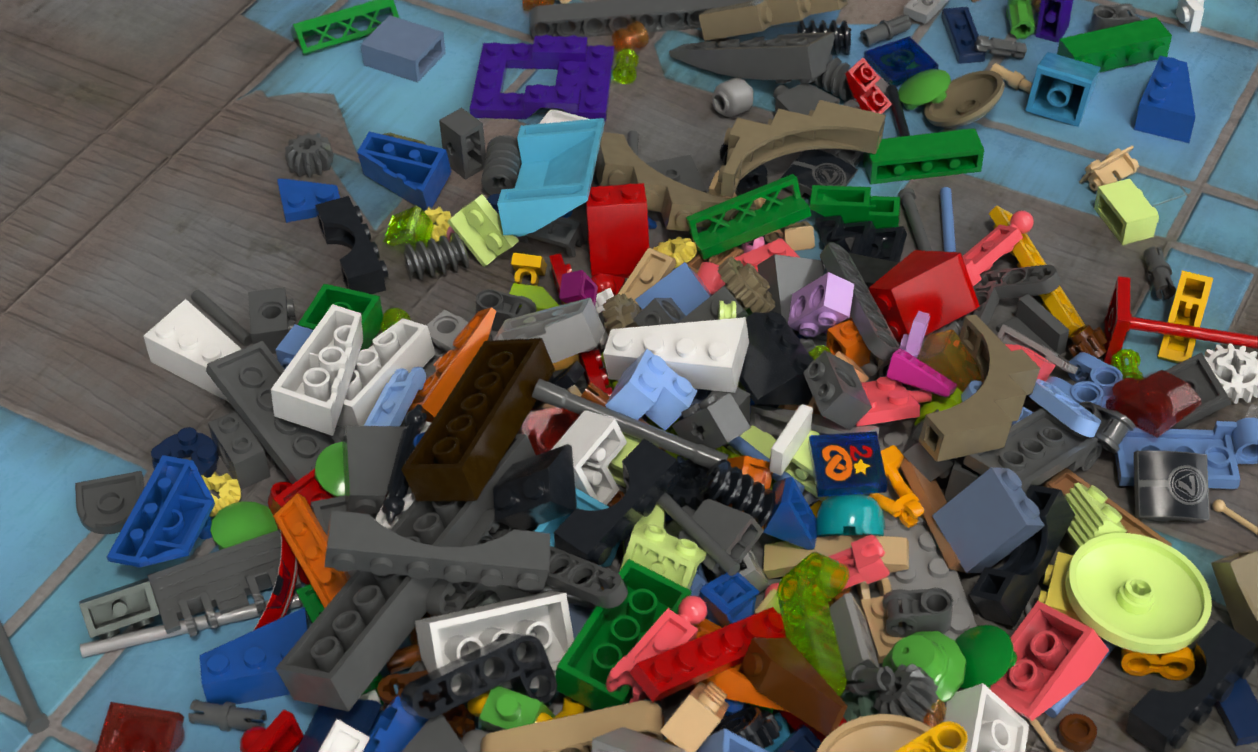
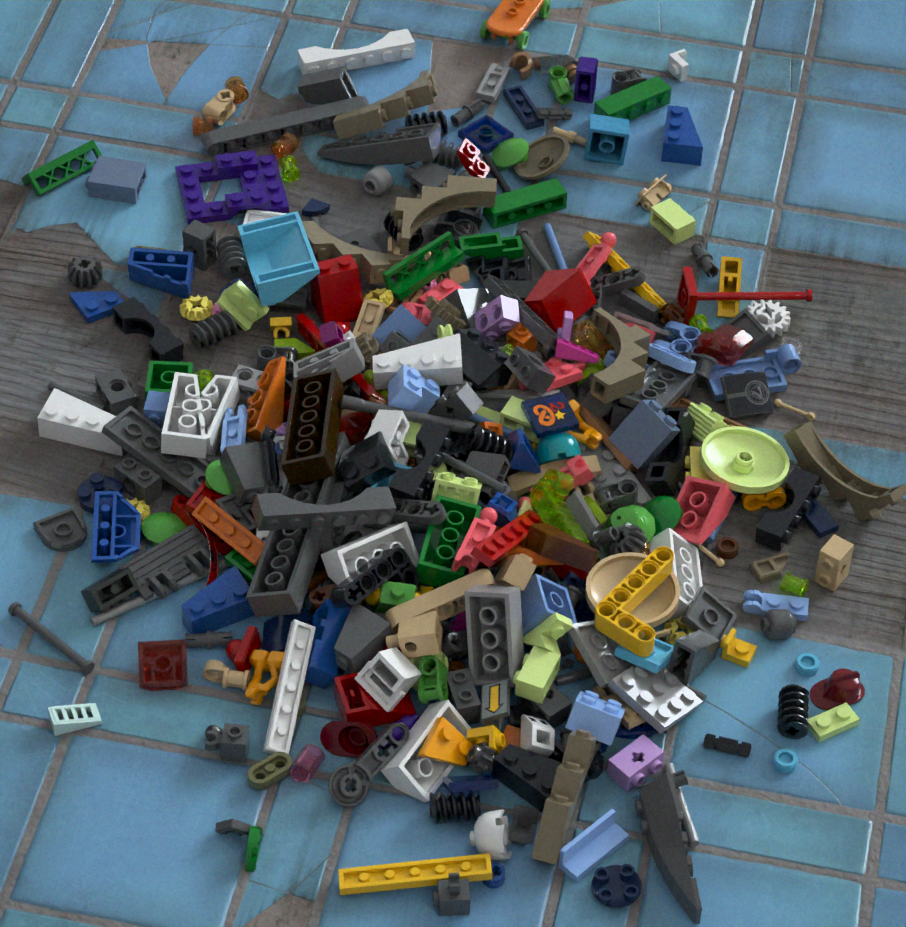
camera: 20 degrees left, 0 degrees up
clear neon green slope [383,206,434,248] -> none
white tile [770,404,813,476] -> none
none -> dark blue tile [302,198,330,217]
none -> lime tile [583,495,607,524]

